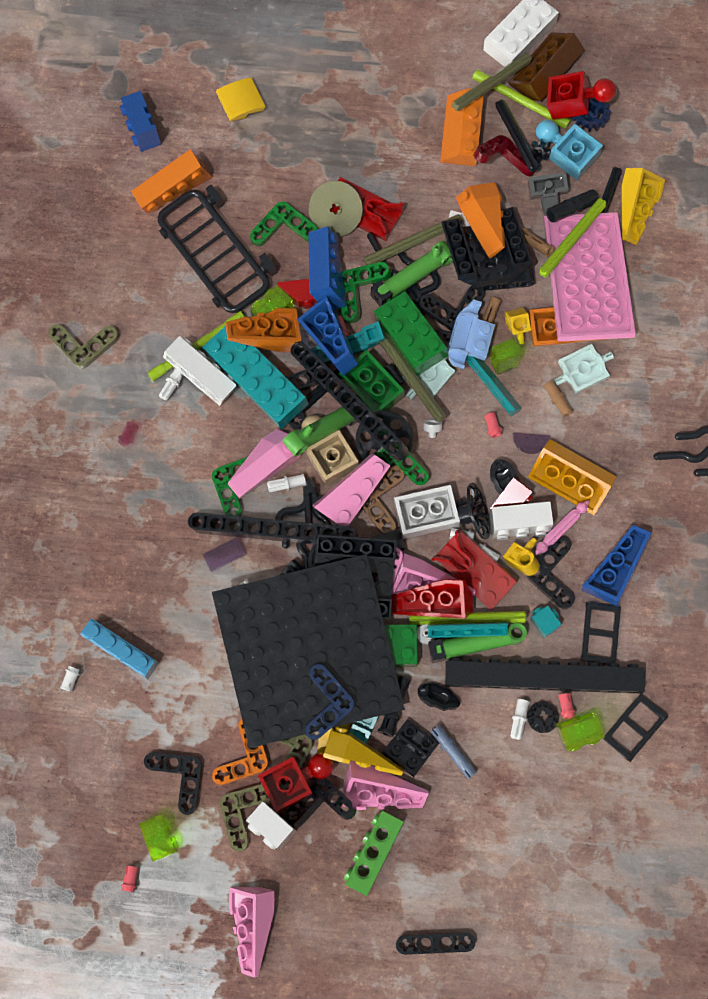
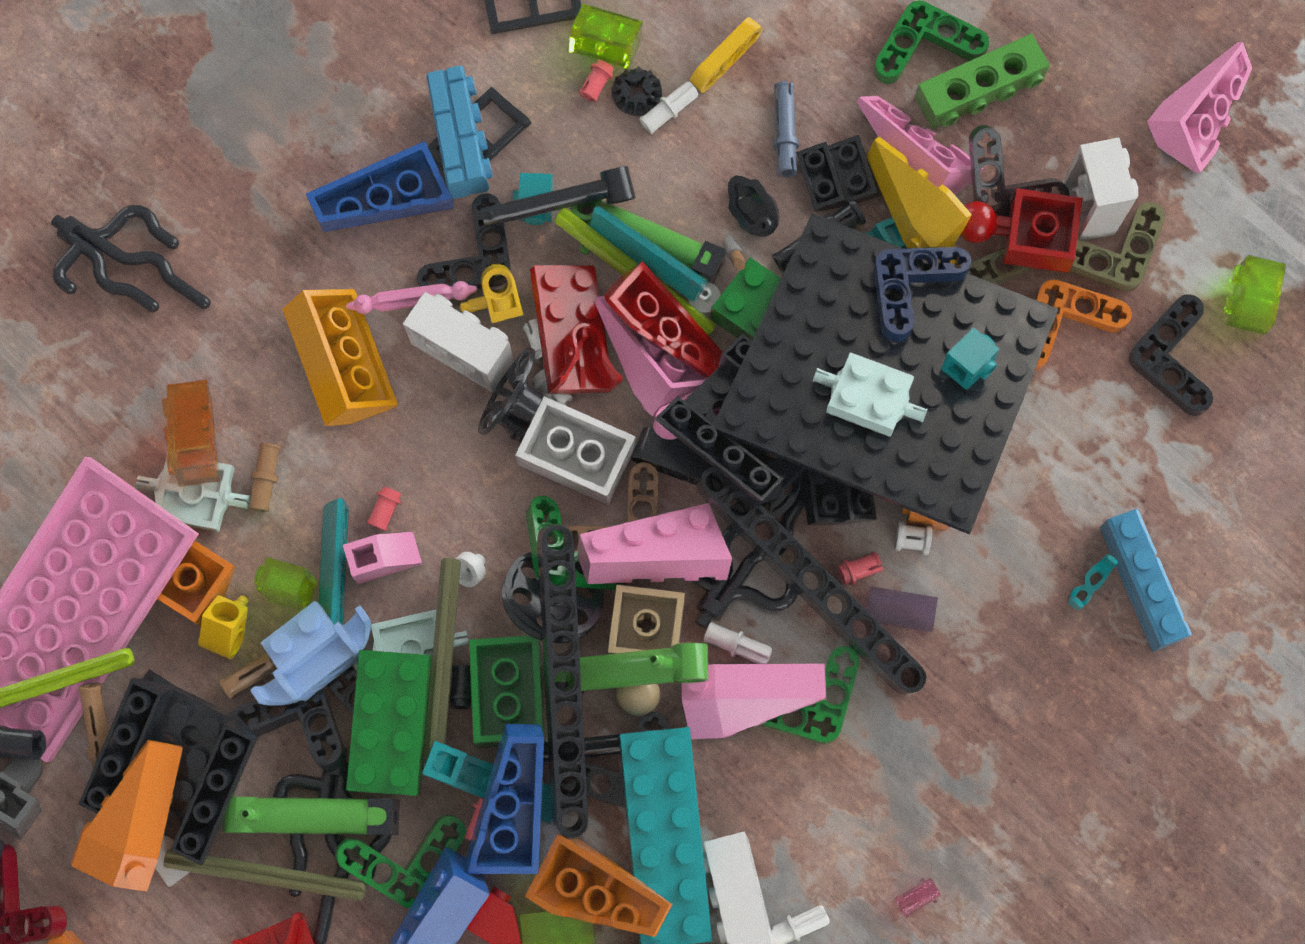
camera: 145 degrees left, 0 degrees up
white pin [60,666,80,692] -> none
black brick [445,658,645,694] -> none
black arm [490,459,520,494] -> none
slope [490,477,533,509] -> none
clear purple tile [512,433,551,454] -> none
none -> clear orange wedge [162,379,220,487]
none -> bright pink slope [343,532,423,584]
none -> dark azure brick [426,65,493,199]
none -> black piece [480,166,636,228]
none -> yellow beam [689,17,763,93]
none -> piece [723,236,745,270]
none -> light aqua plate [813,352,928,437]
none -> coral pin [837,551,883,586]
none -> green beam [874,0,990,84]
none -> teal brick [941,328,1000,390]
none -> teal cap [1068,554,1118,610]

